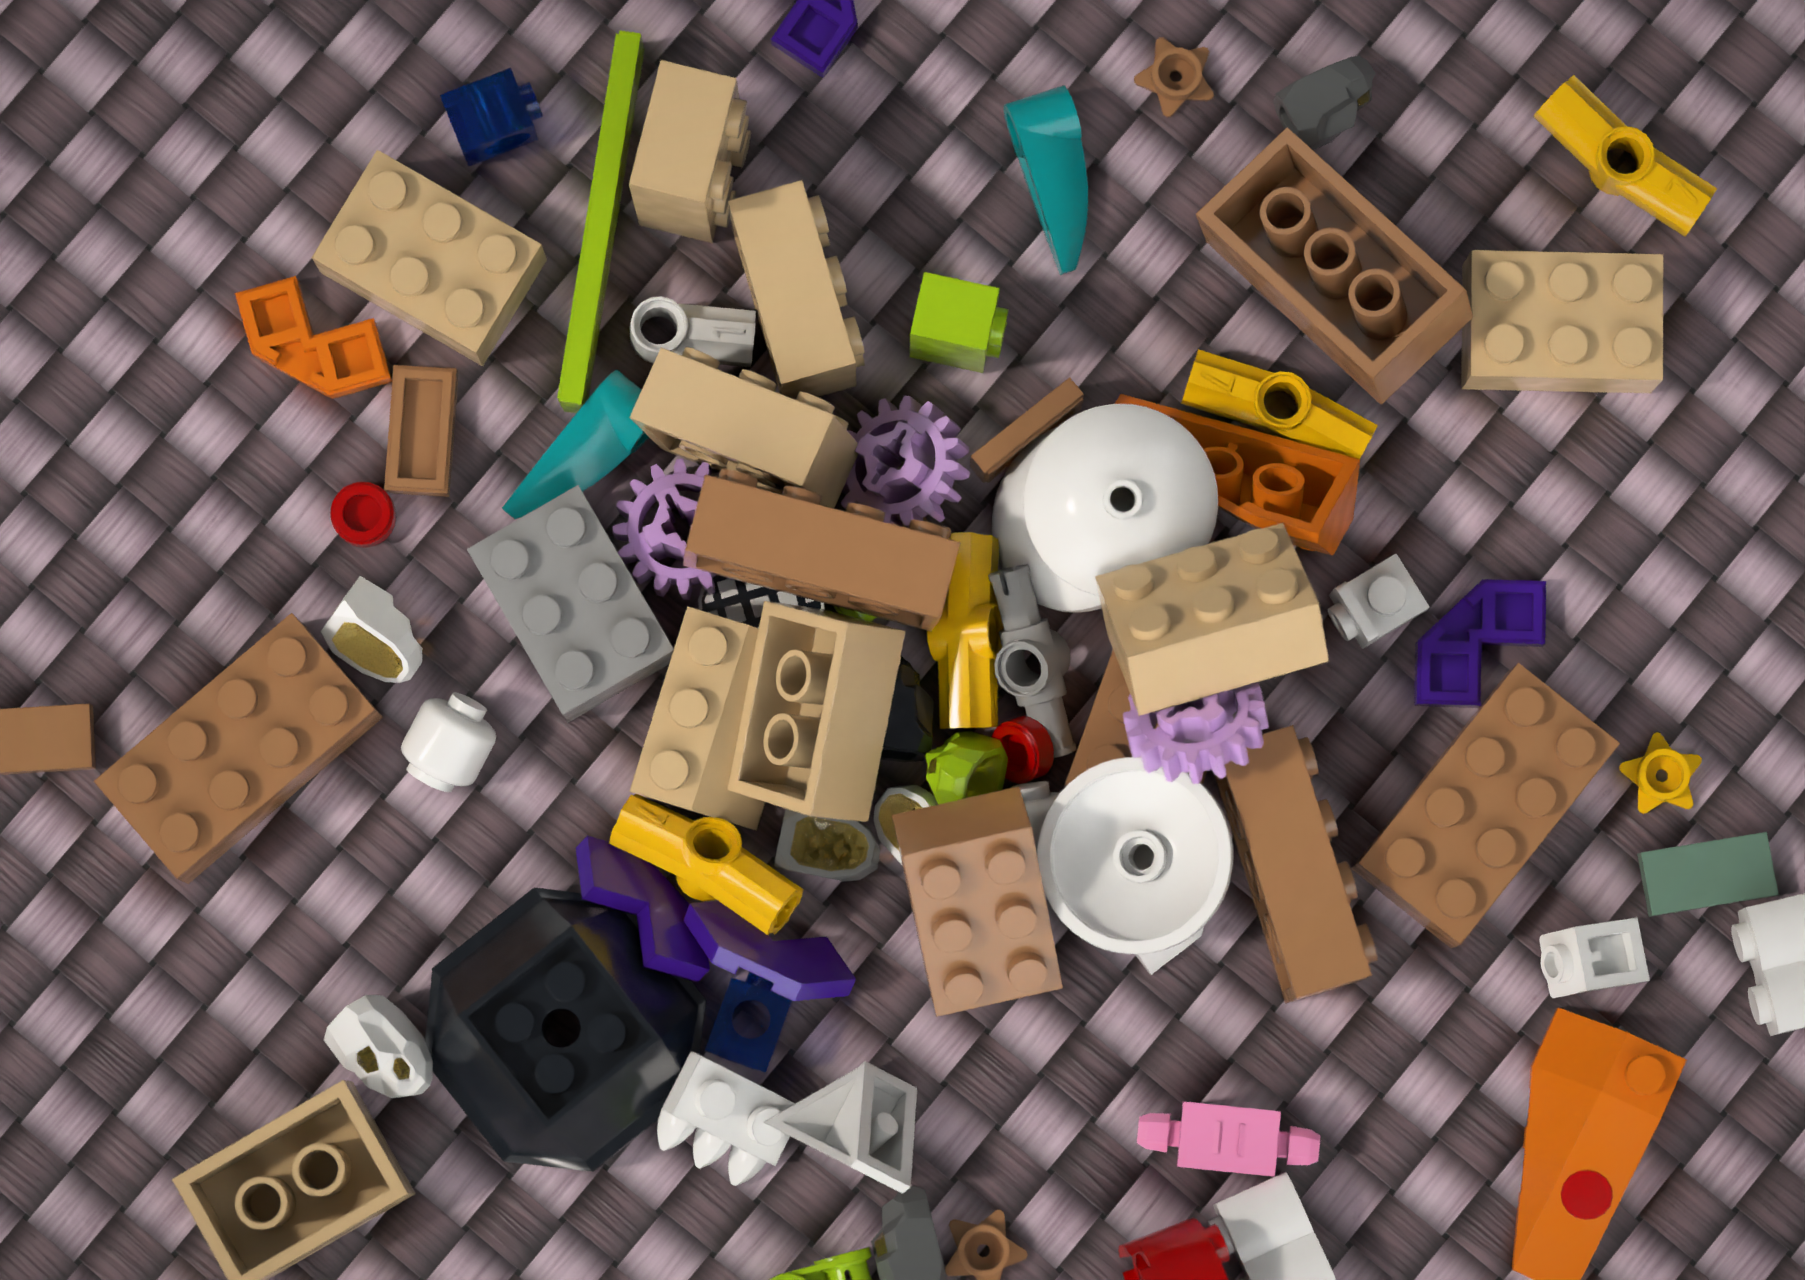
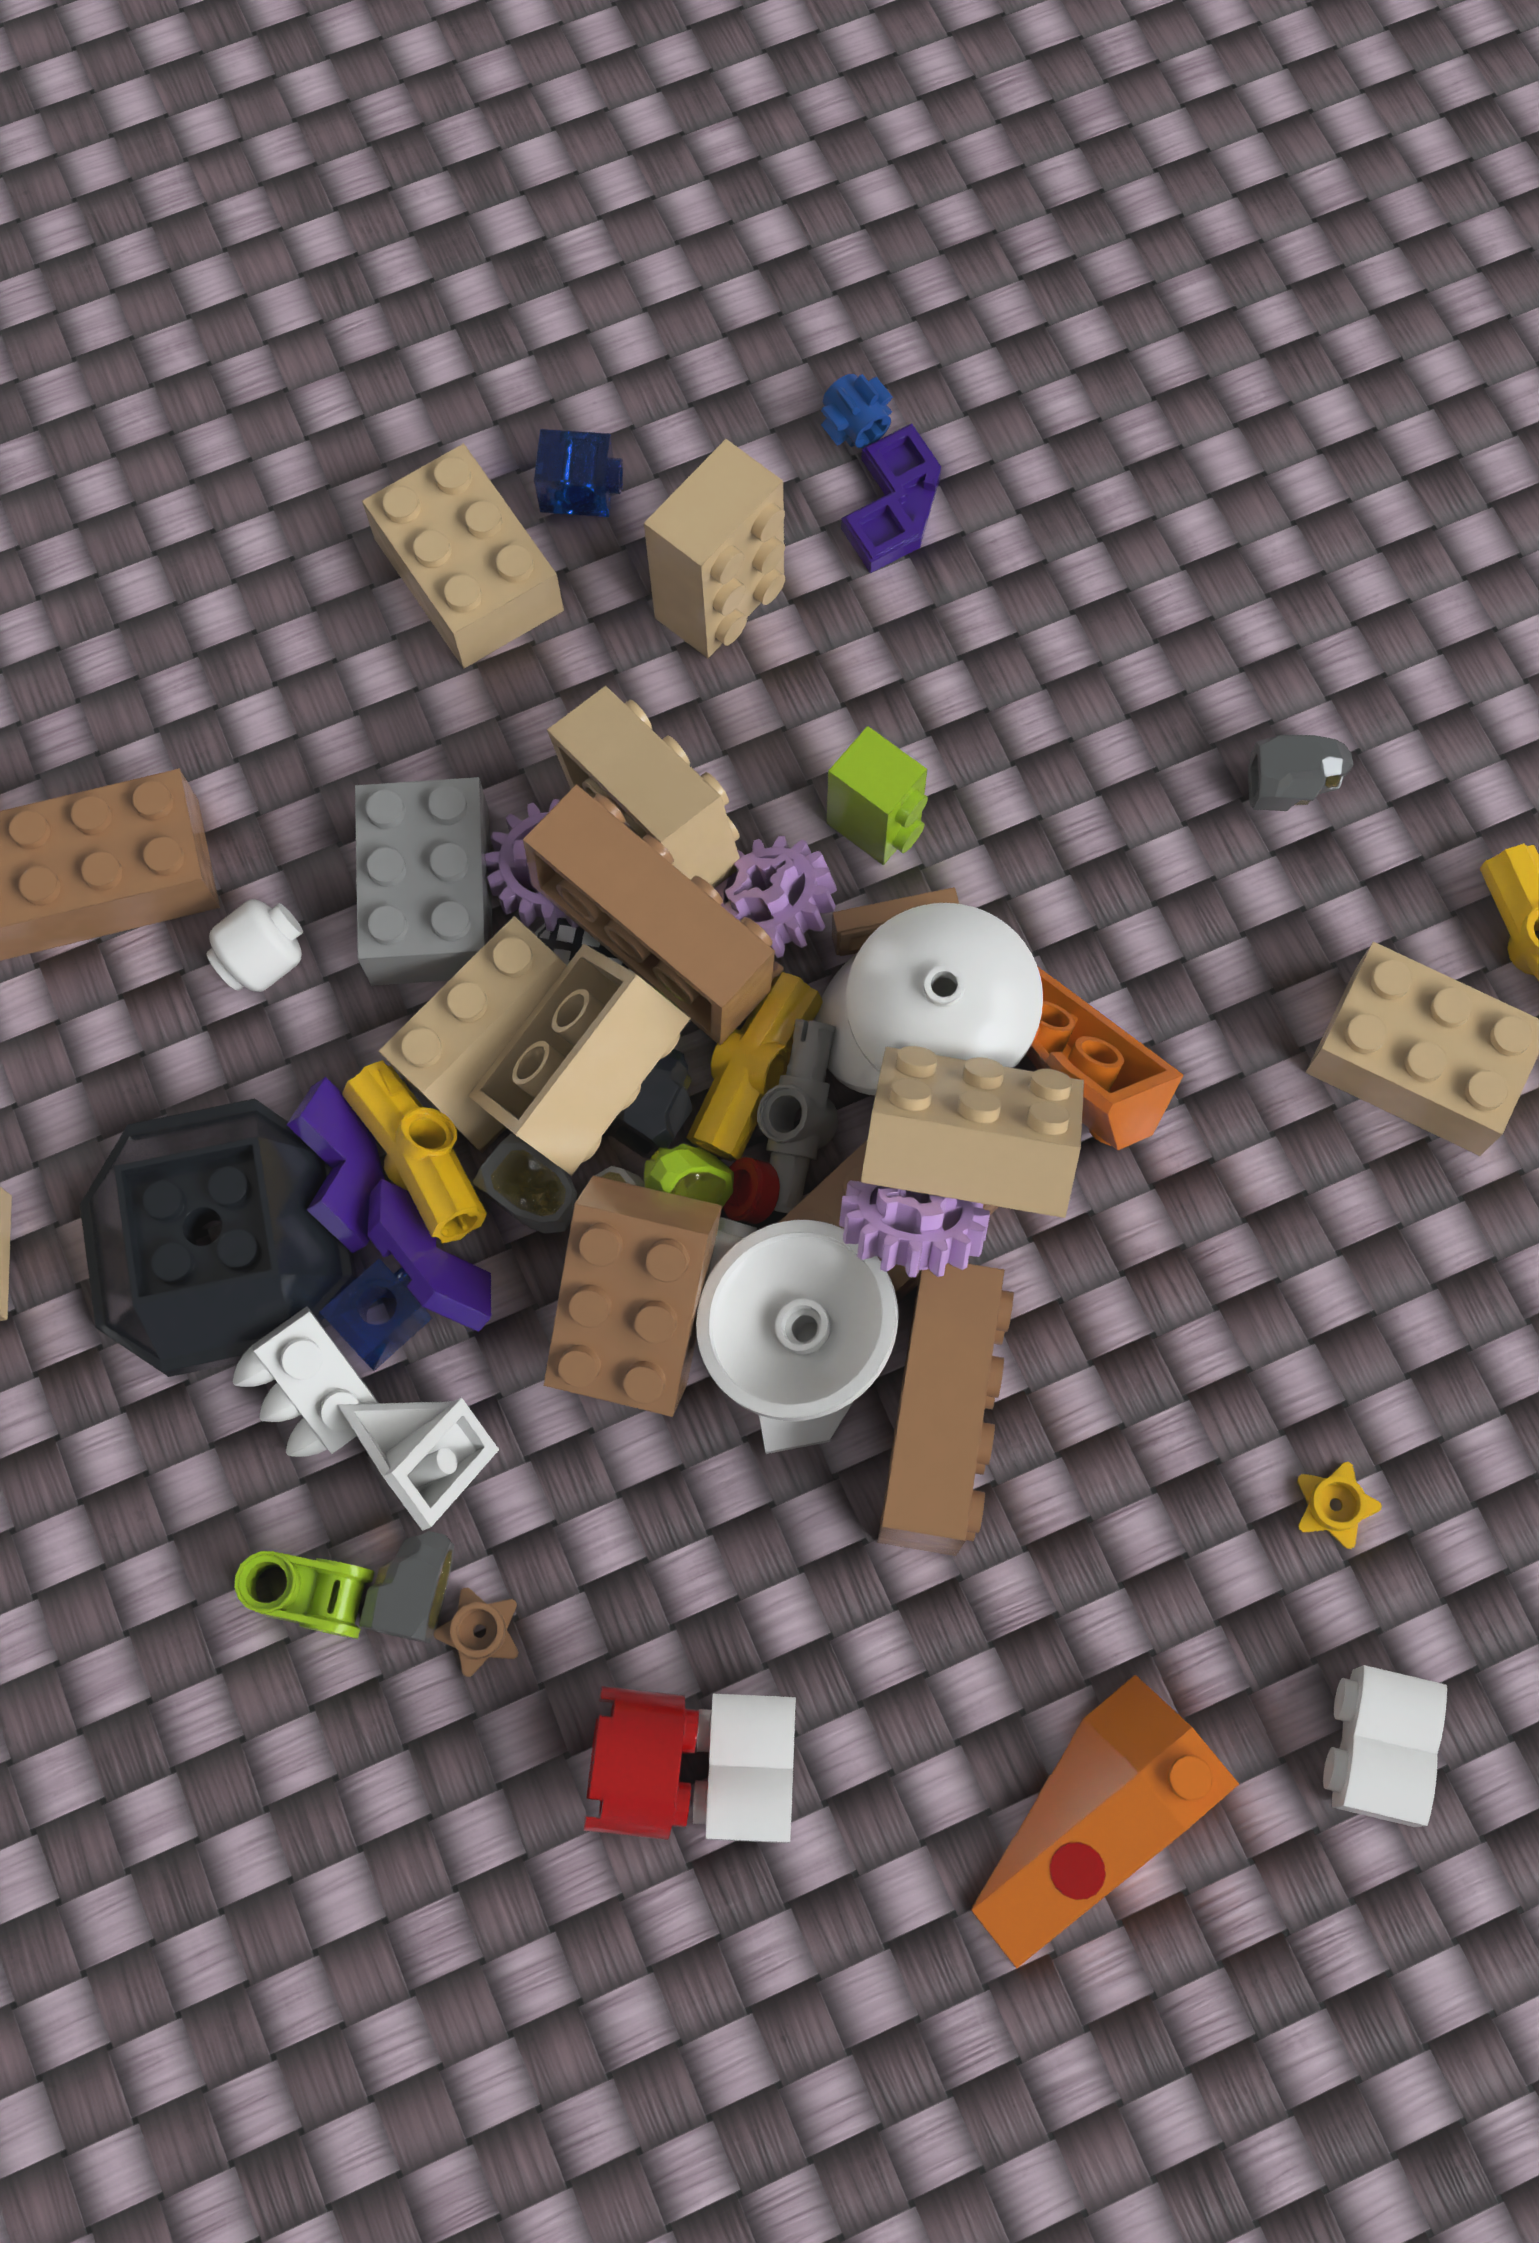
camera: 30 degrees right, 10 degrees down
orange tile [235,276,392,399] -> none
white rock [320,576,423,683] -> none
white rock [324,995,433,1098] -> none
red tile [330,482,396,548] -> none
medium nougat tile [384,365,459,497] -> none
teal piece [502,370,649,519] -> none
lime tile [557,30,645,413] -> none
white piece [630,296,756,367] -> none
tan brick [728,180,865,400] -> none
teal piece [1003,85,1088,275] -> none
medium nougat plate [1134,37,1214,117] -> none
bright pink piece [1137,1101,1320,1177] -> none
yellow piece [1181,349,1378,459] -> none
medium nougat brick [1196,127,1473,405] -> none
white bracket [1328,554,1430,649] -> none
medium nougat brick [1351,663,1620,949] -> none
dark purple tile [1414,579,1546,708] -> none
white bracket [1539,918,1650,998] -> none
sand green tile [1637,832,1779,917] -> none

